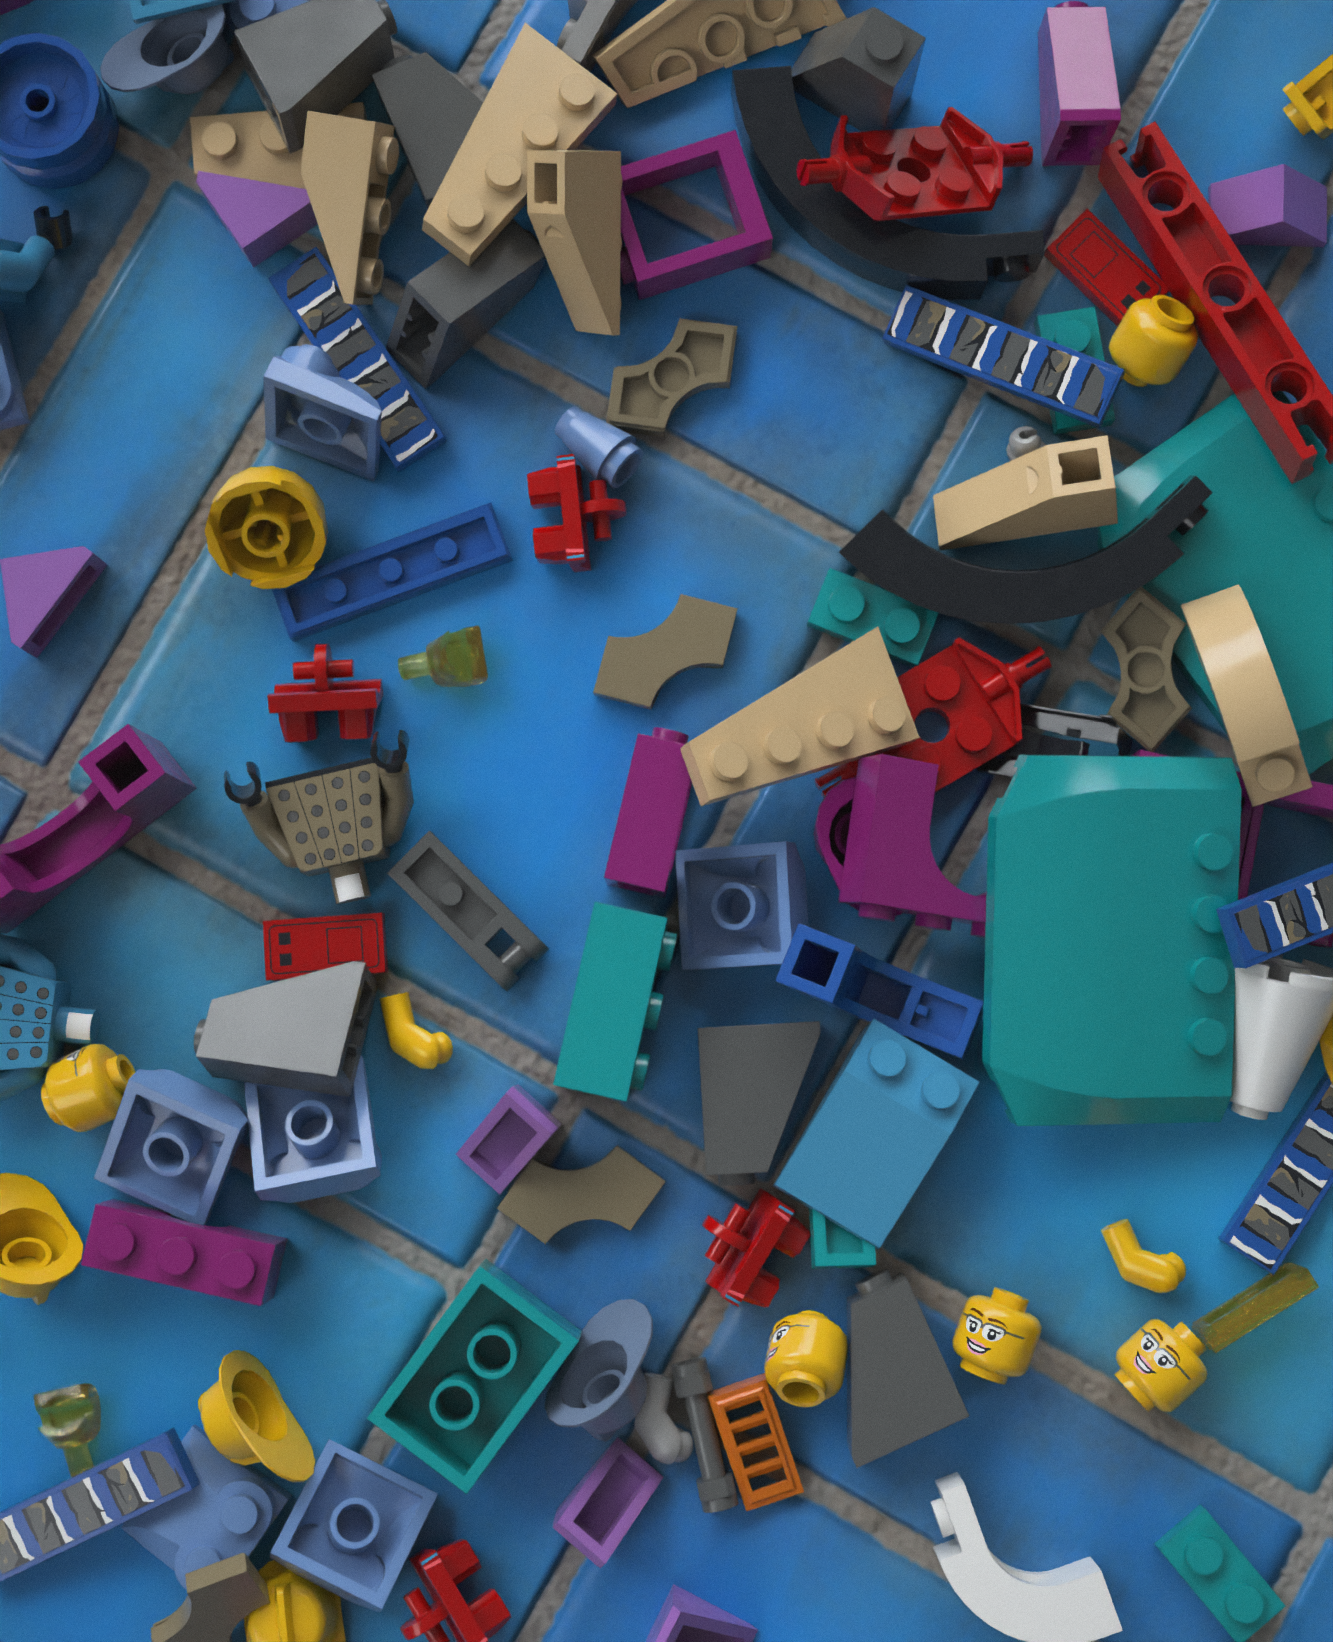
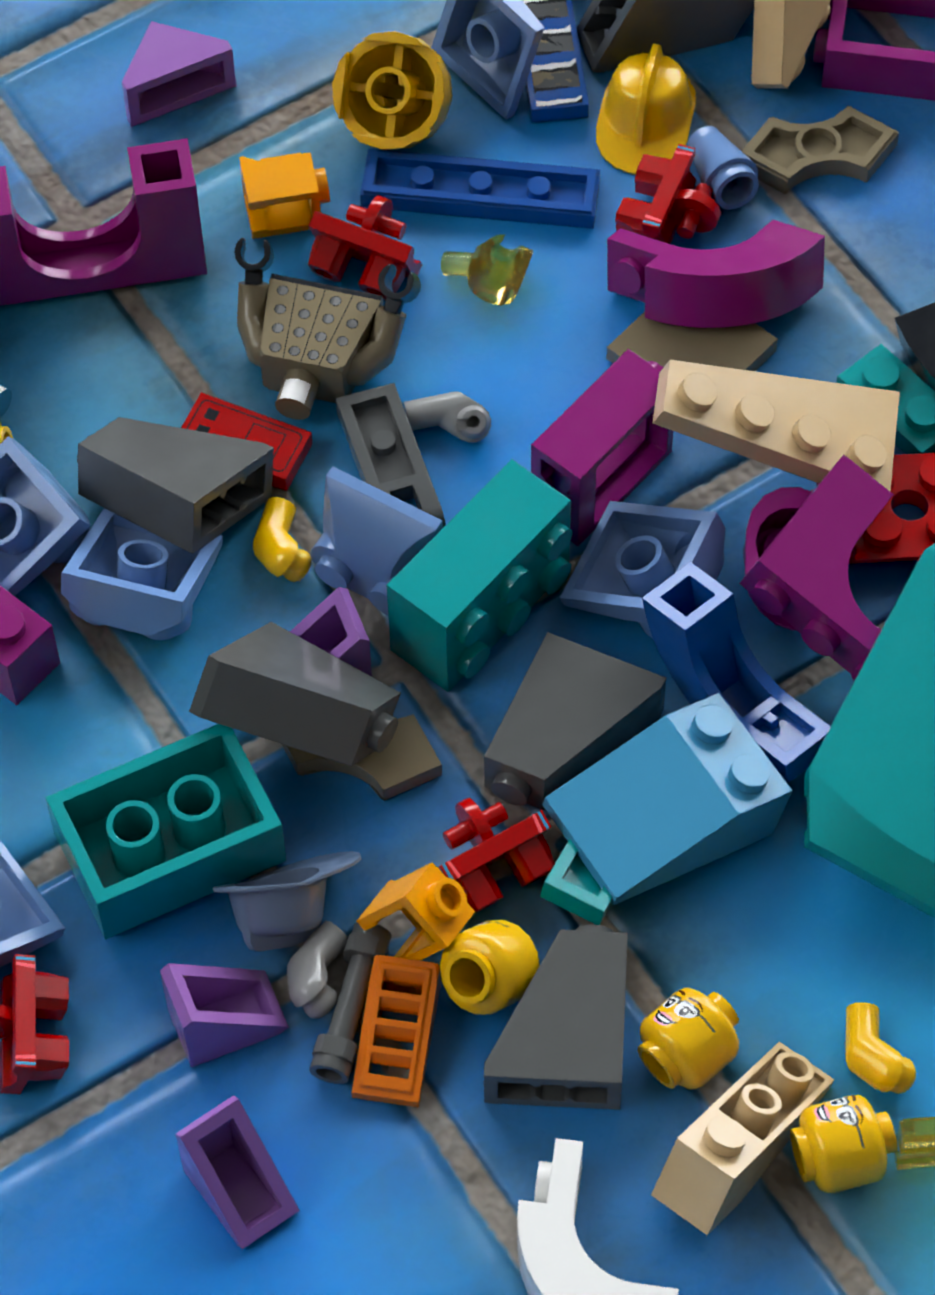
camera: 25 degrees right, 25 degrees down
none -> dark grey slope [189,622,401,766]
none -> light orange window [239,152,330,239]
none -> medium blue slope [310,466,443,615]
none -> light orange window [356,862,475,960]
none -> light grey arm [402,391,491,442]
none -> yellow piece [596,43,696,175]
none -> magenta arch [607,220,825,328]
none -> tan slope [651,1042,834,1235]

